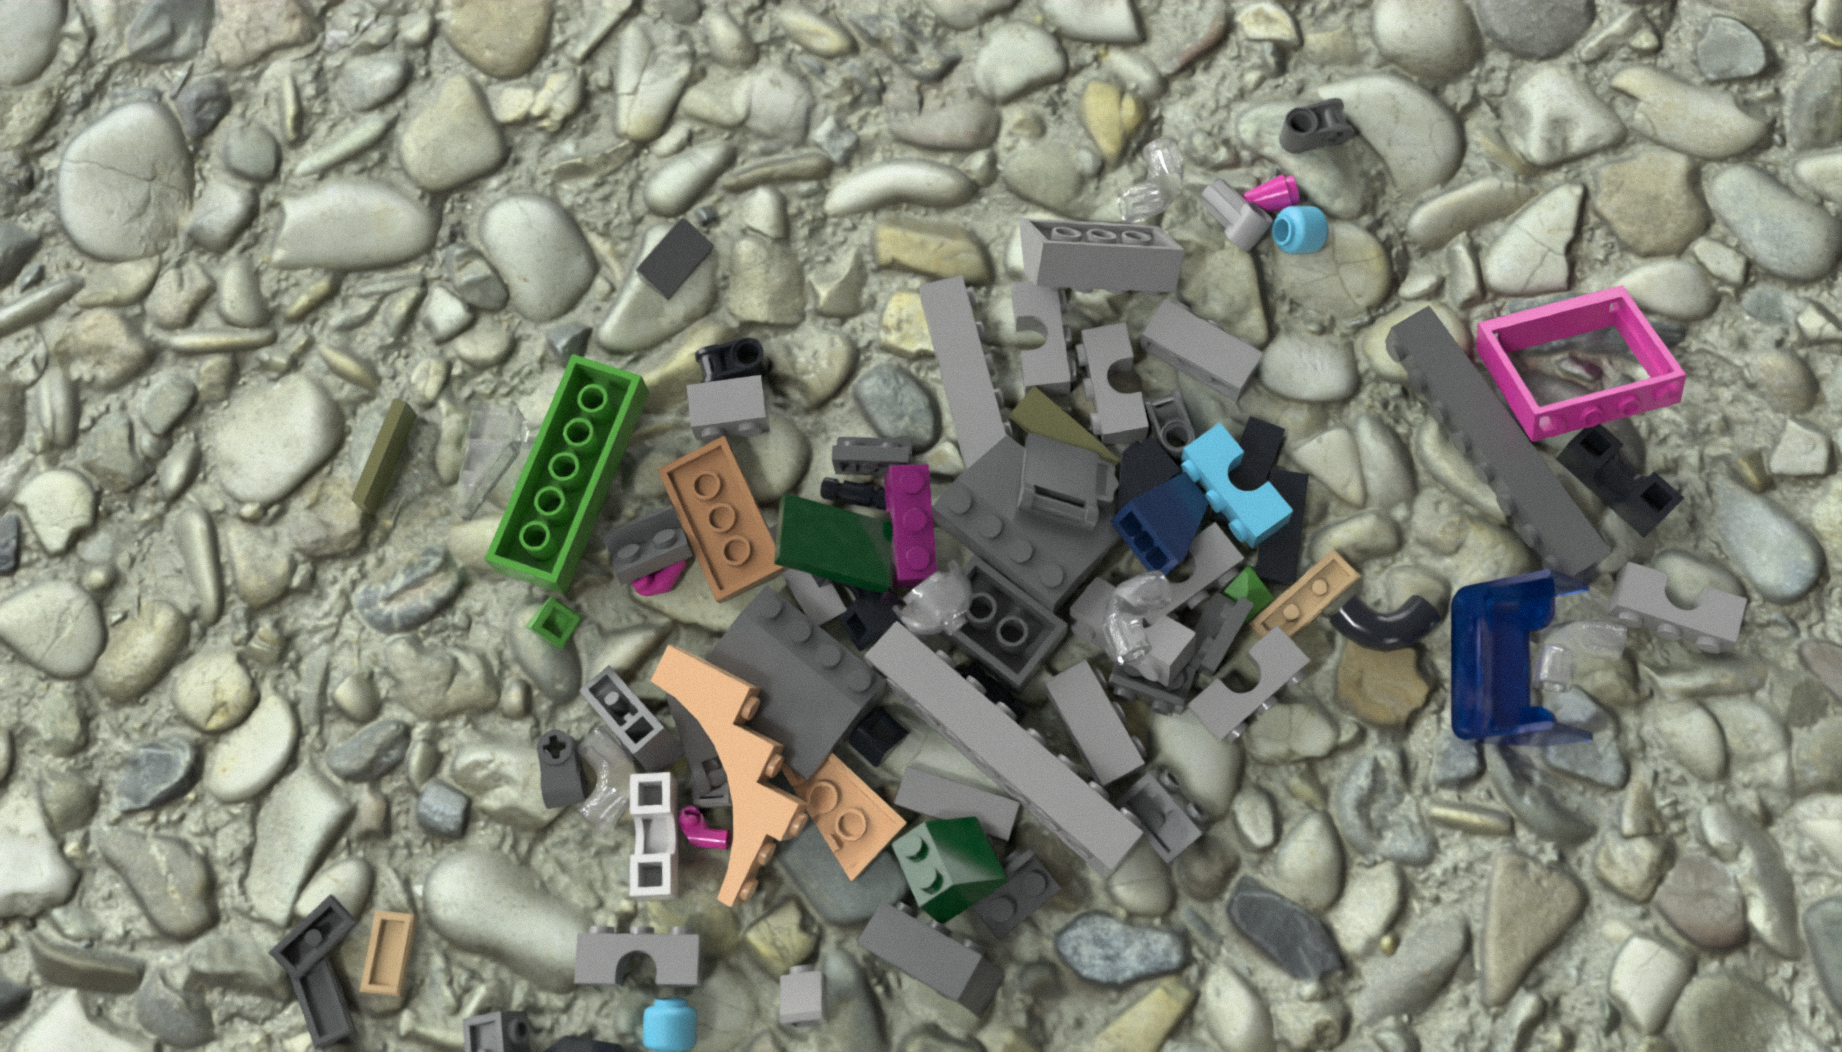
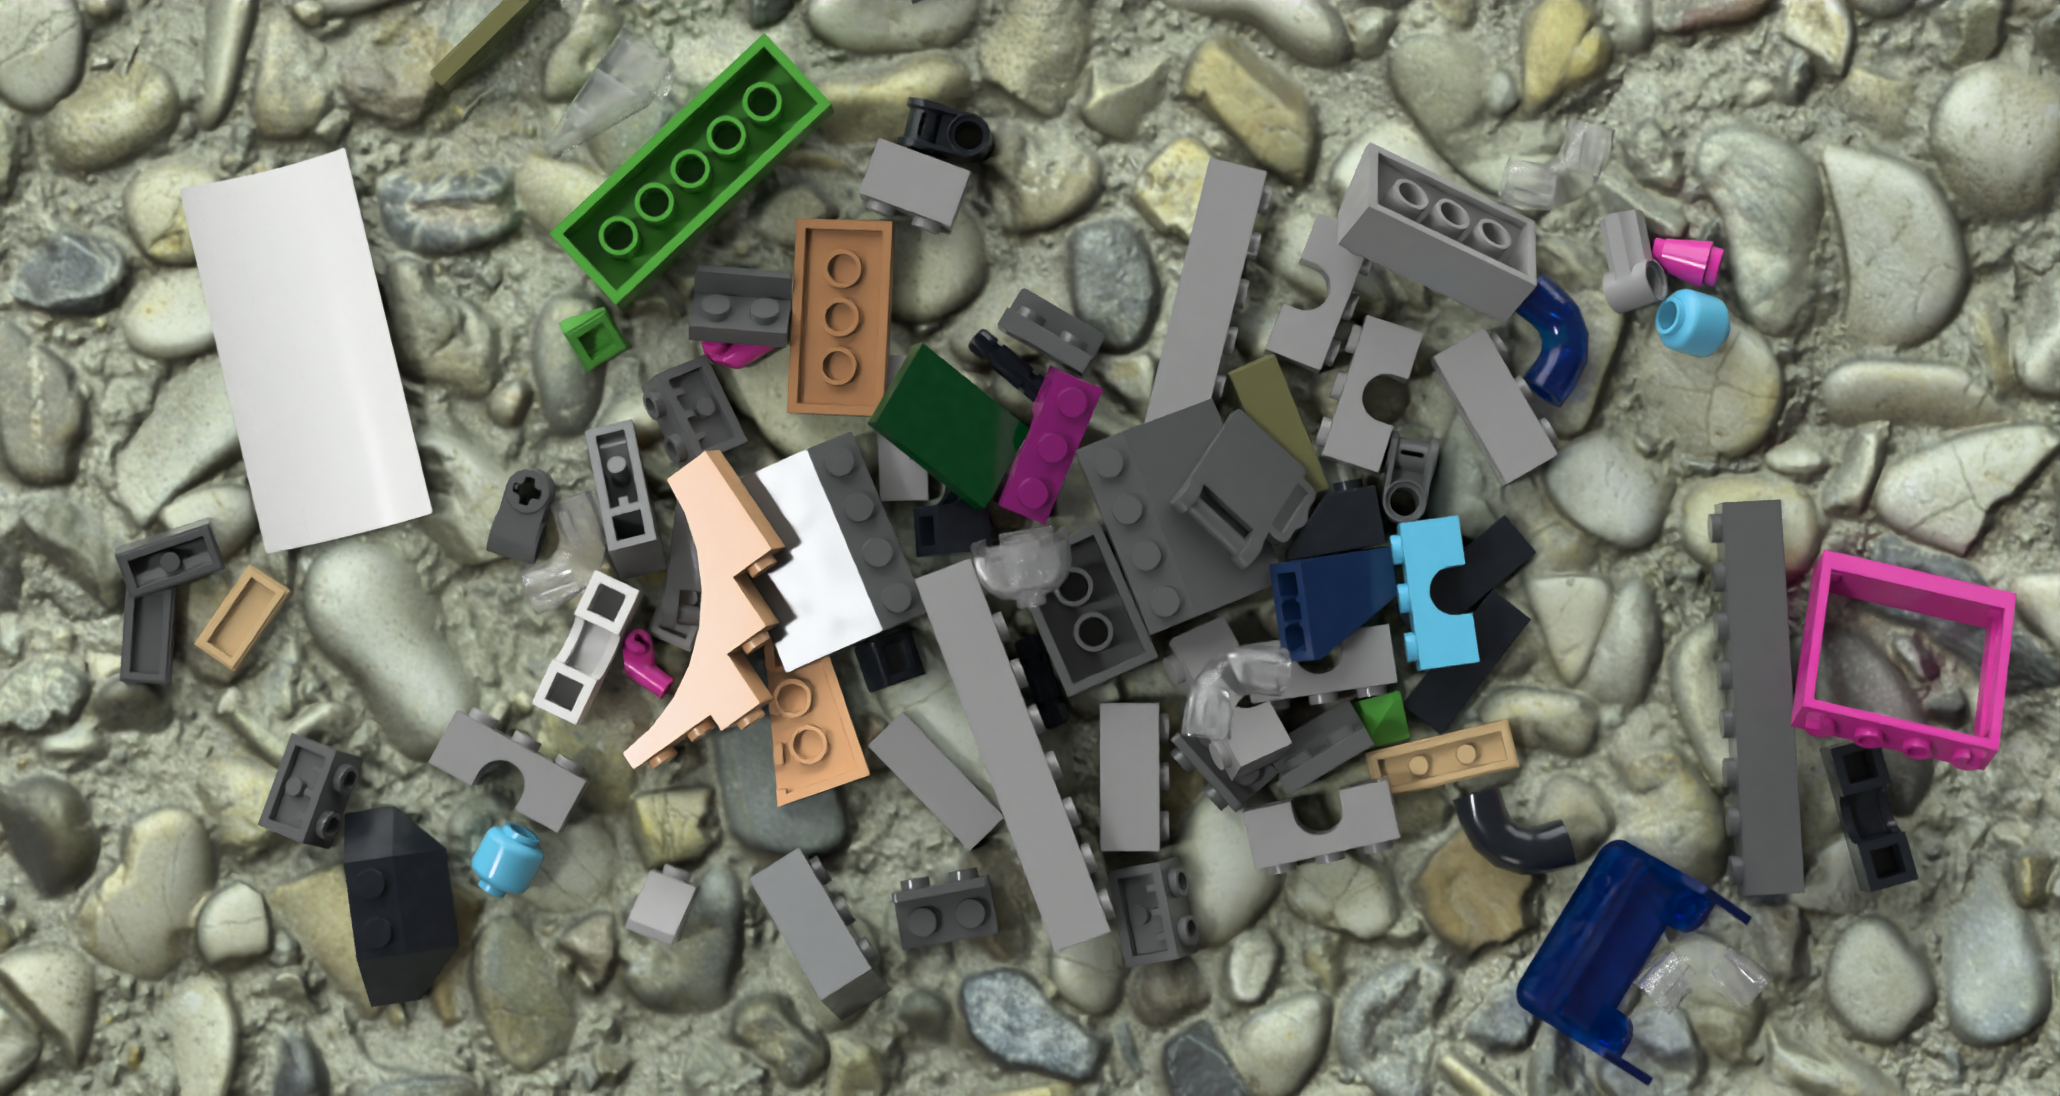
camera: 25 degrees right, 15 degrees up
dark green slope [891,816,1009,925] -> none
dark grey piece [1279,98,1354,154] -> none
light grey arch [1606,562,1747,653] -> none
none -> white sticker [179,148,432,554]
none -> dark grey bracket [642,354,748,469]
none -> clear blue cylinder [1514,272,1589,407]

